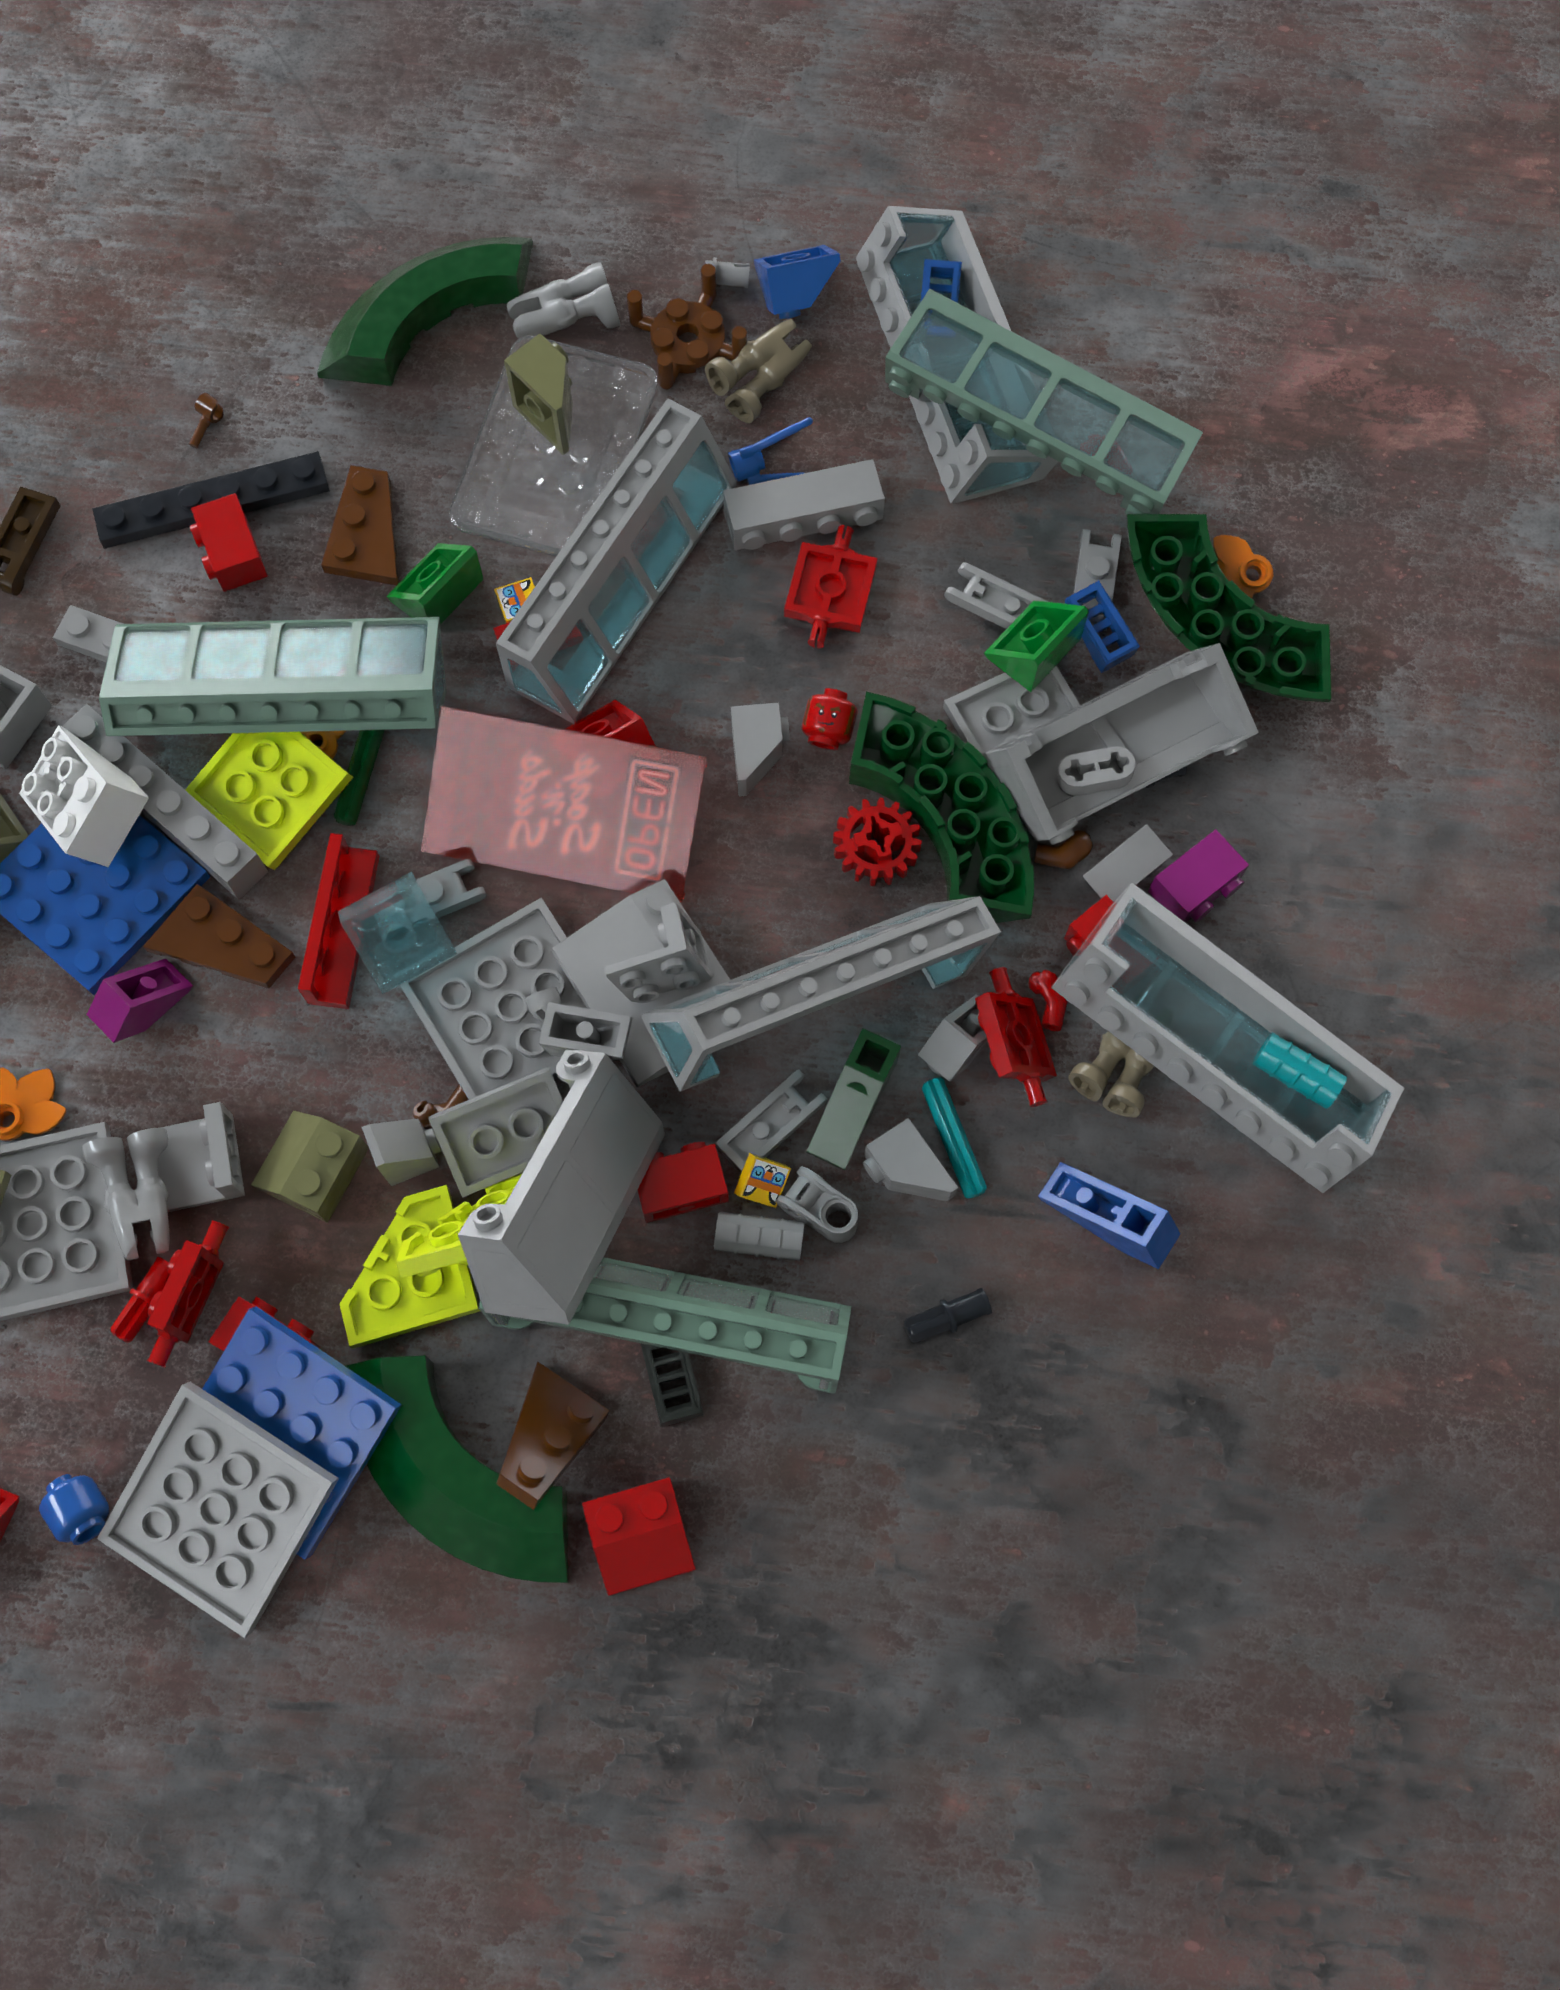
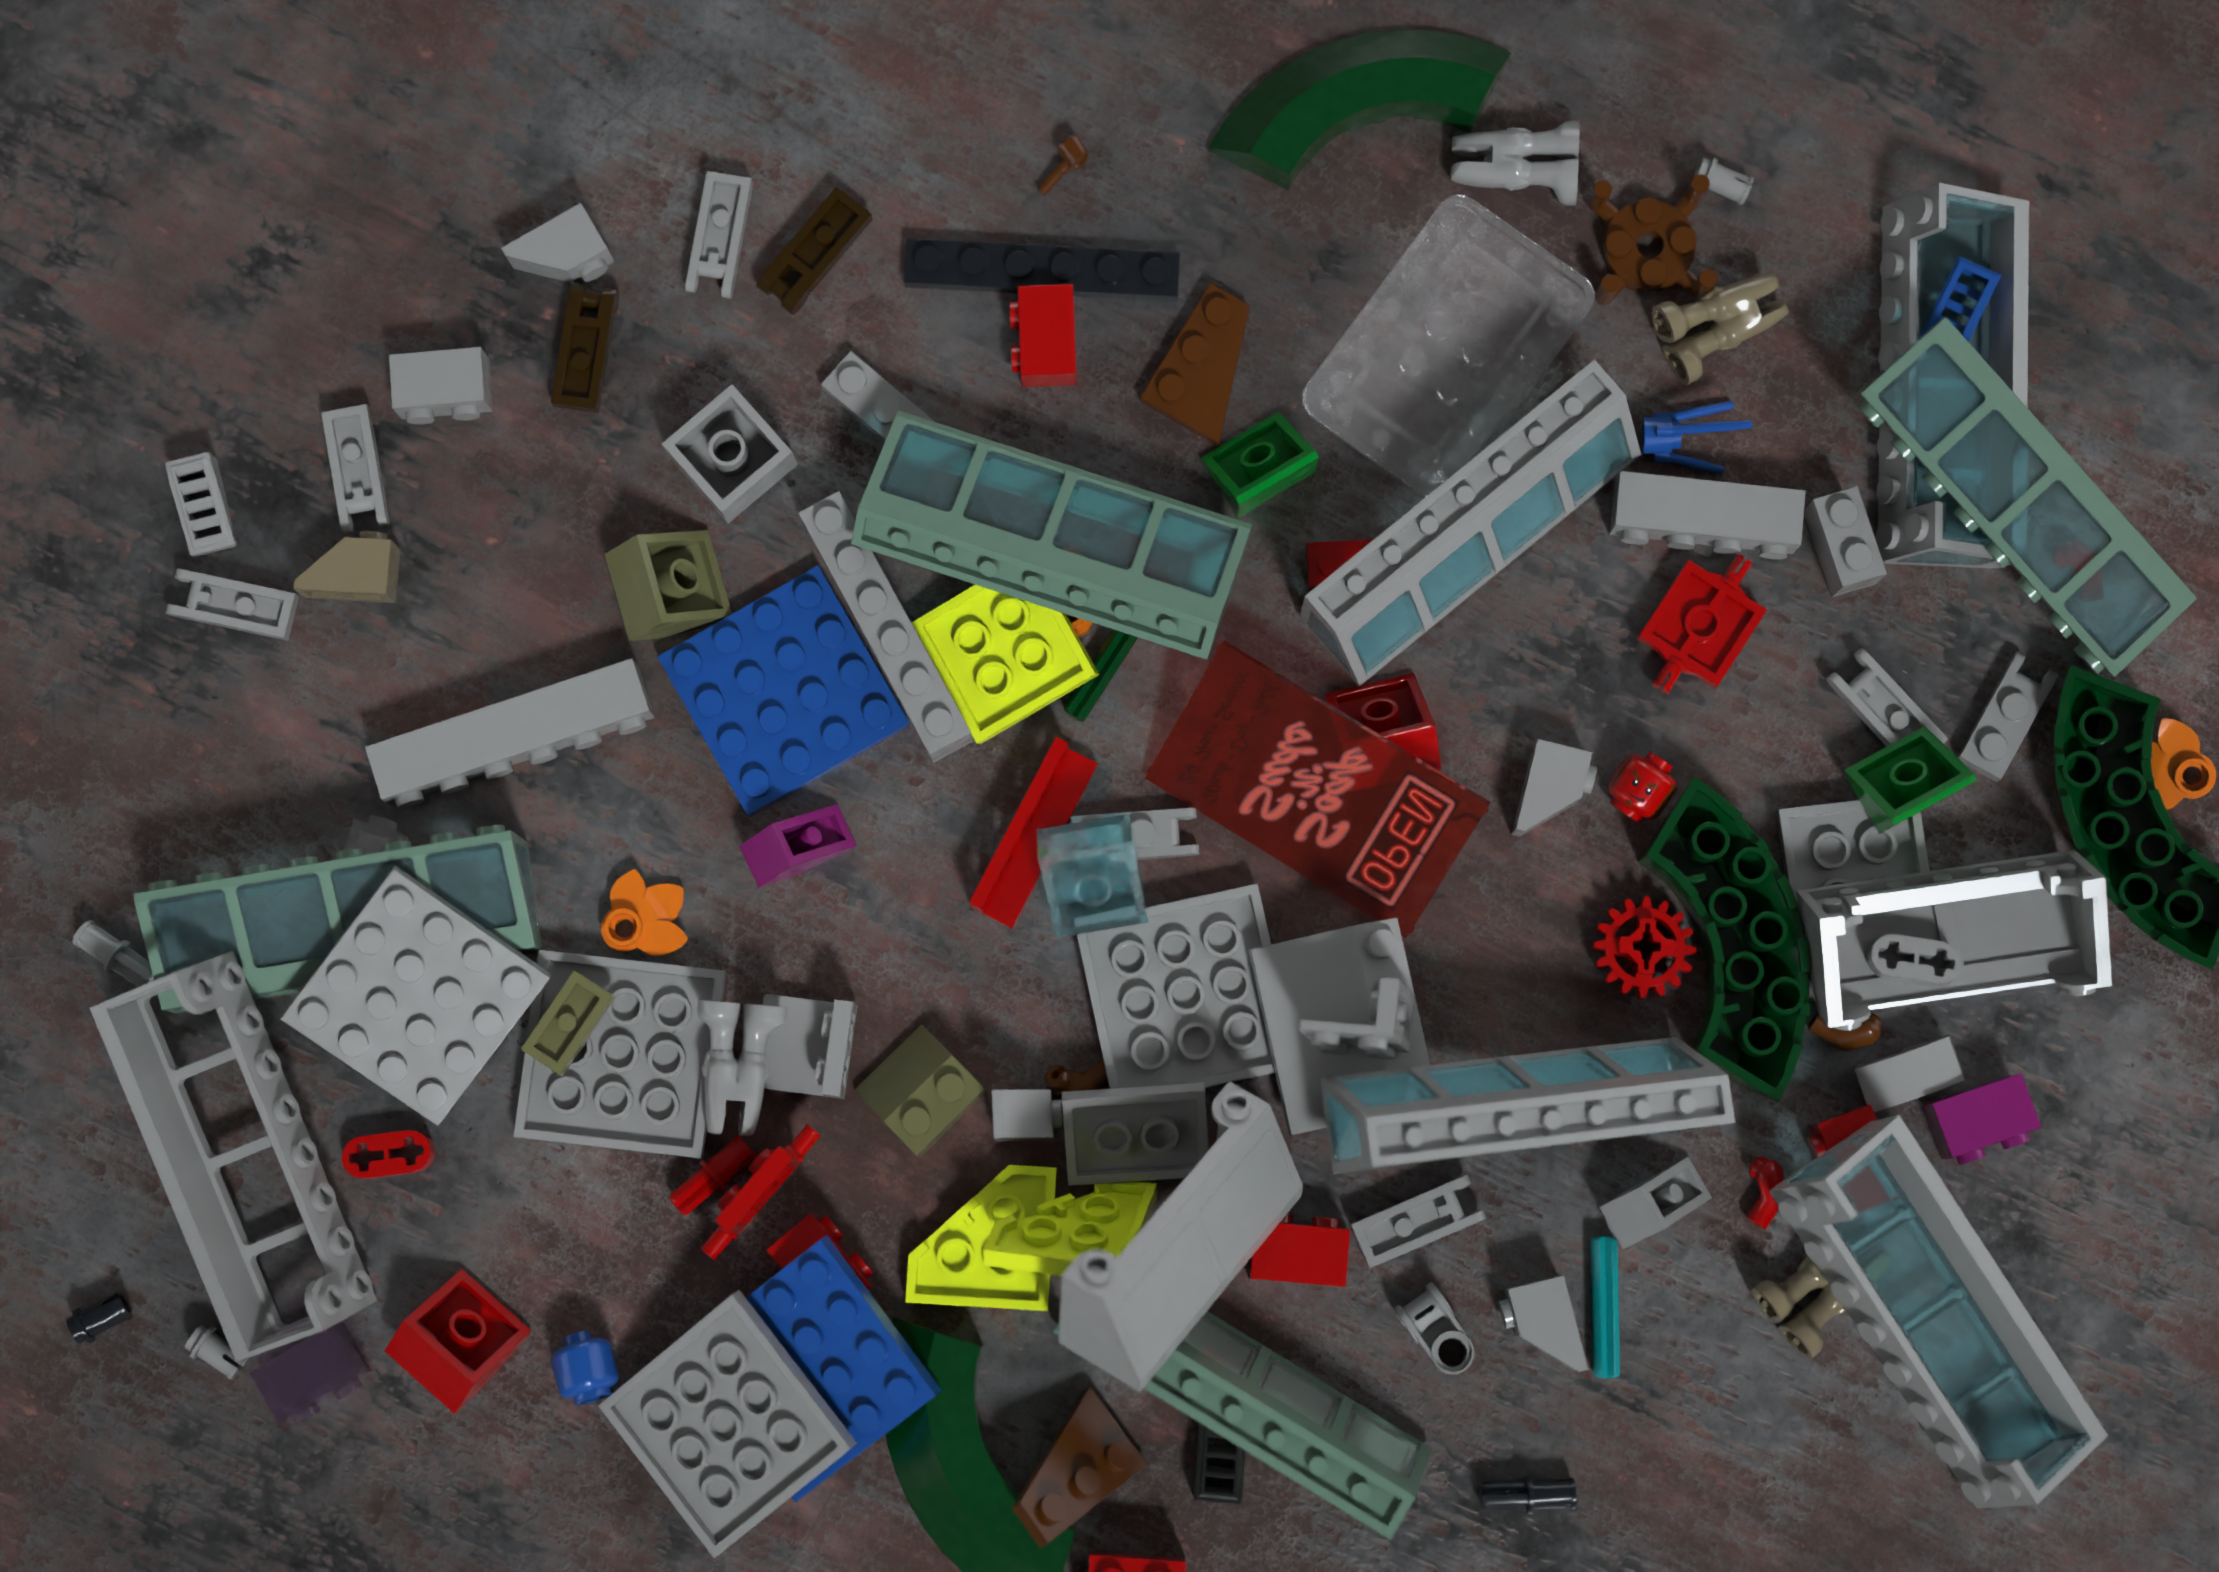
camera: 25 degrees right, 10 degrees up
white slope [19,725,149,867] -> none
reddish brown wing [143,884,295,988] -> none
tile [494,577,535,623] -> none
olive slope [504,333,573,455] -> none
light grey hinge [525,987,562,1021] -> none
light grey slope [539,1002,633,1061] -> none
light grey axle [714,1211,805,1261] -> none
tile [734,1153,791,1208] -> none
blue slope [754,245,841,319] -> none
slope [807,1028,901,1170] -> none
red plate [975,967,1057,1107] -> none
blue slope [1038,1162,1181,1269] -> none
blue slope [1064,580,1140,673] -> none
teal axle [1252,1032,1347,1109] -> none
none -> light grey brick [1804,486,1887,598]

